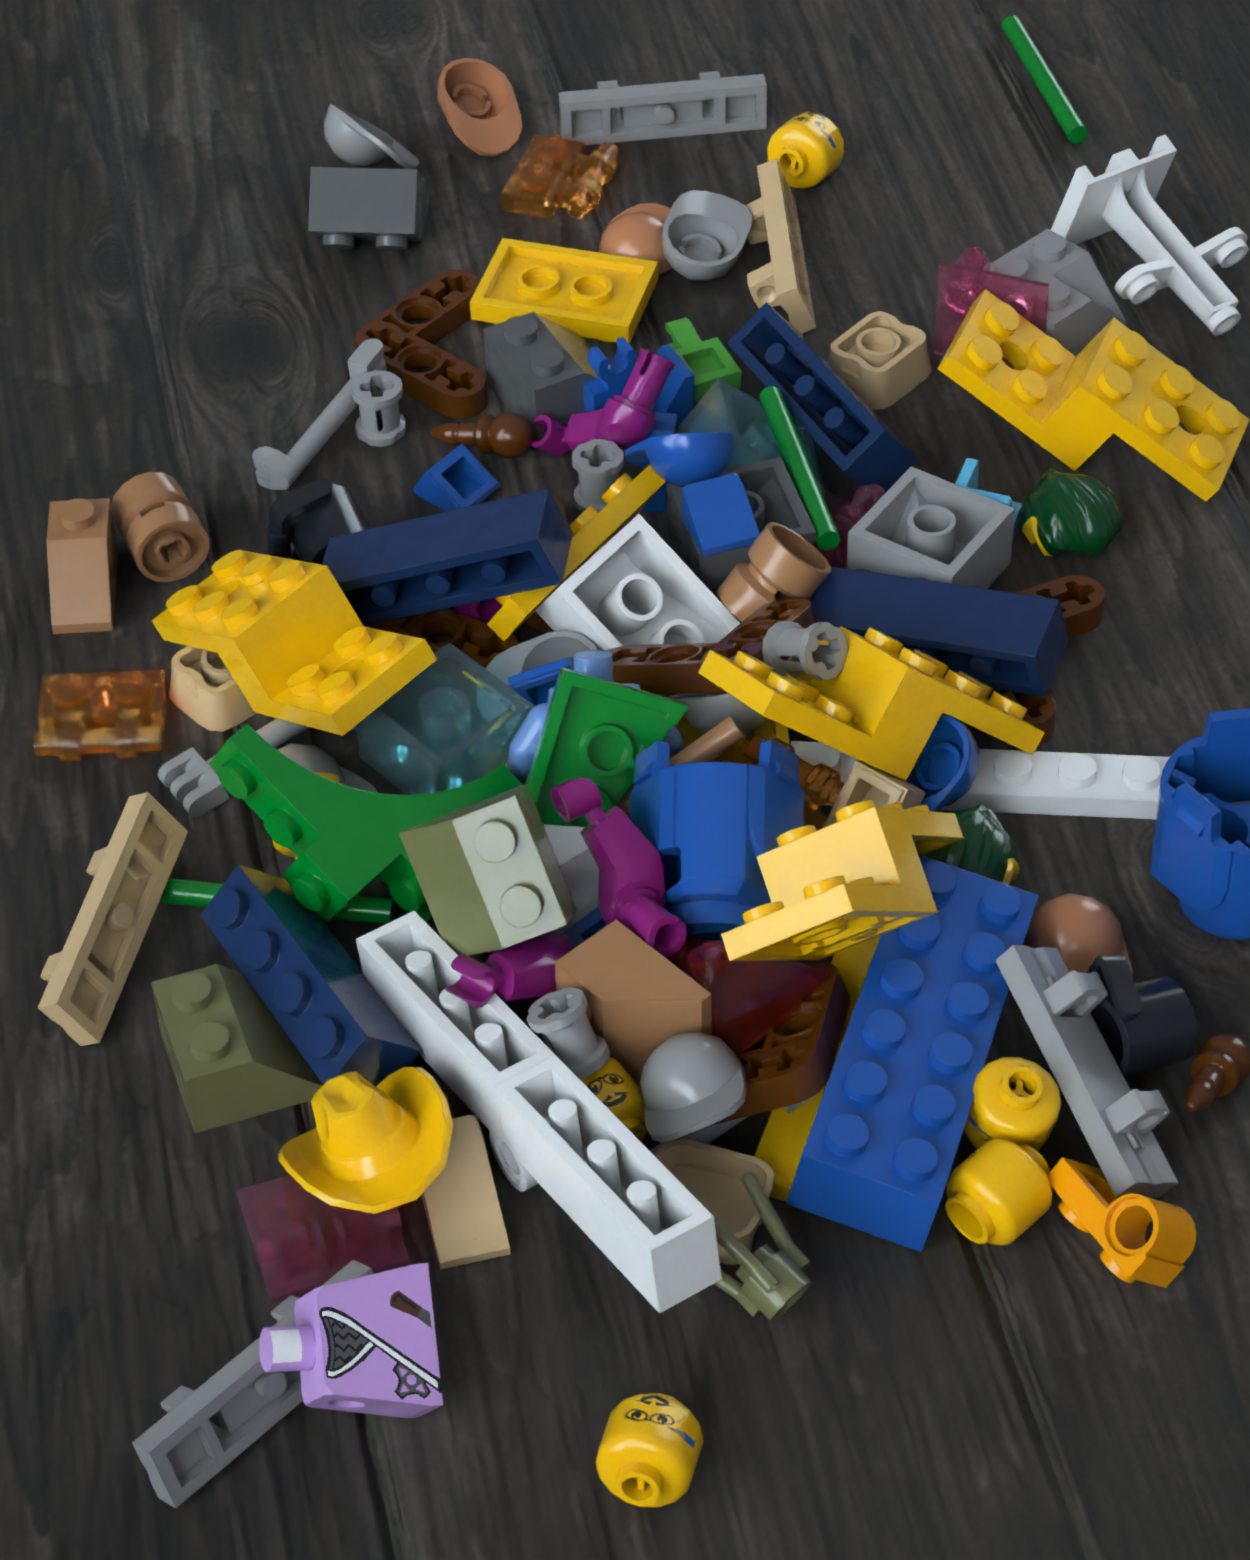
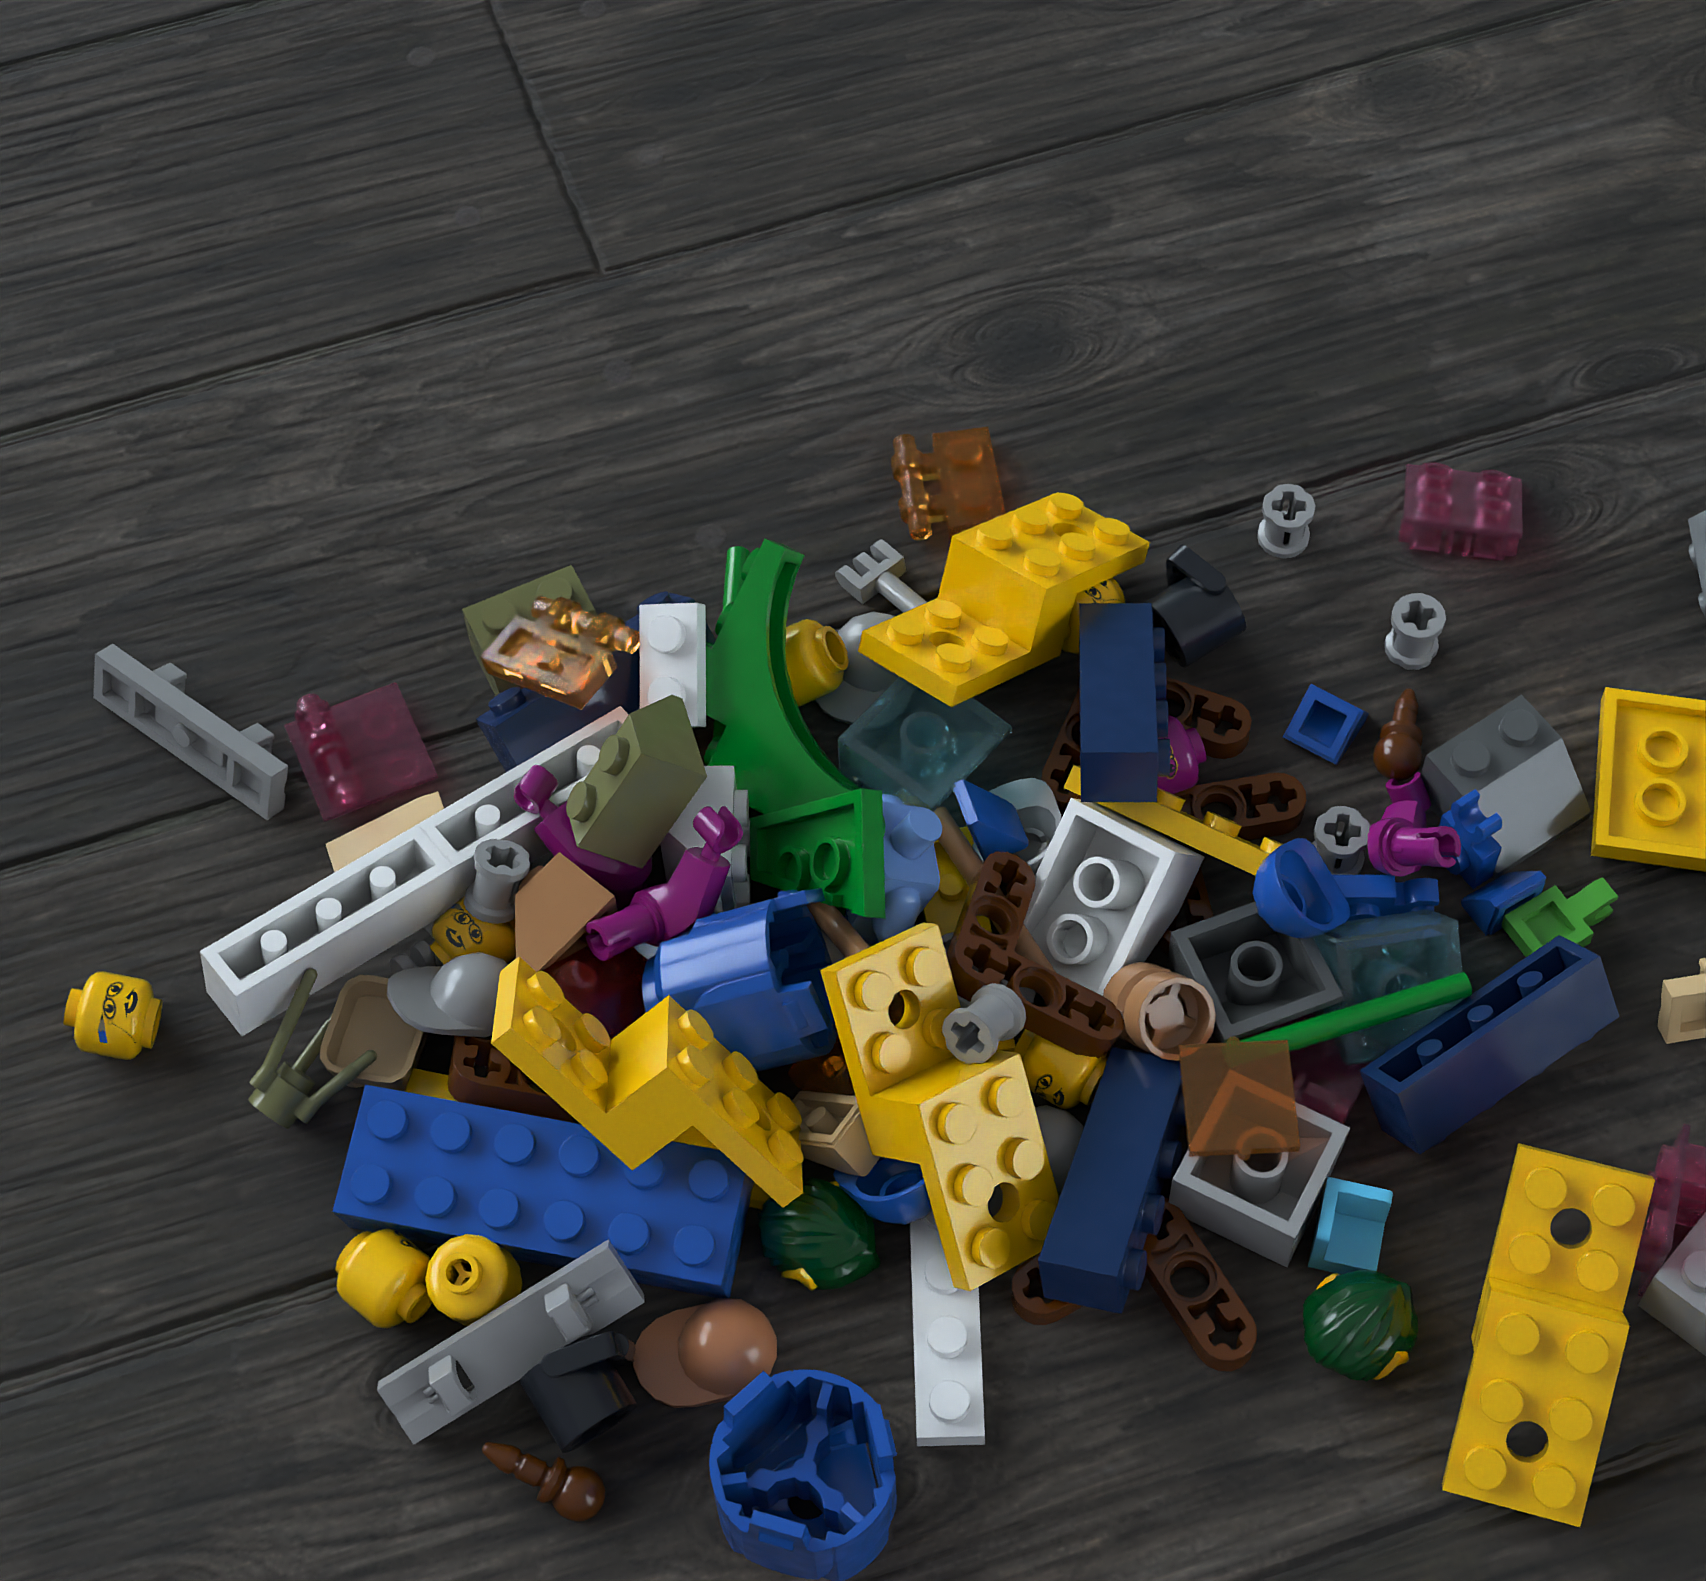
camera: 85 degrees right, 15 degrees up
tan hinge [37,792,188,1046] -> none
medium nougat slope [46,498,119,634] -> none
medium nougat wheel [111,472,210,582] -> none
light grey hinge [252,338,387,490] -> none
lavender torso [259,1263,443,1418] -> none
yellow hat [278,1067,453,1214] -> none
reddish brown beam [354,270,488,419] -> none
blue slope [682,473,760,557] -> none
tan piece [827,311,932,410] -> none
light orange plate [1047,1157,1196,1288] -> none
none -> clear orange plate [480,596,640,710]
none -> white plate [639,603,706,727]
none -> clear orange piece [1178,1036,1300,1160]
none -> light grey bush [1257,484,1316,558]
none -> clear pink hinge [1398,462,1523,561]

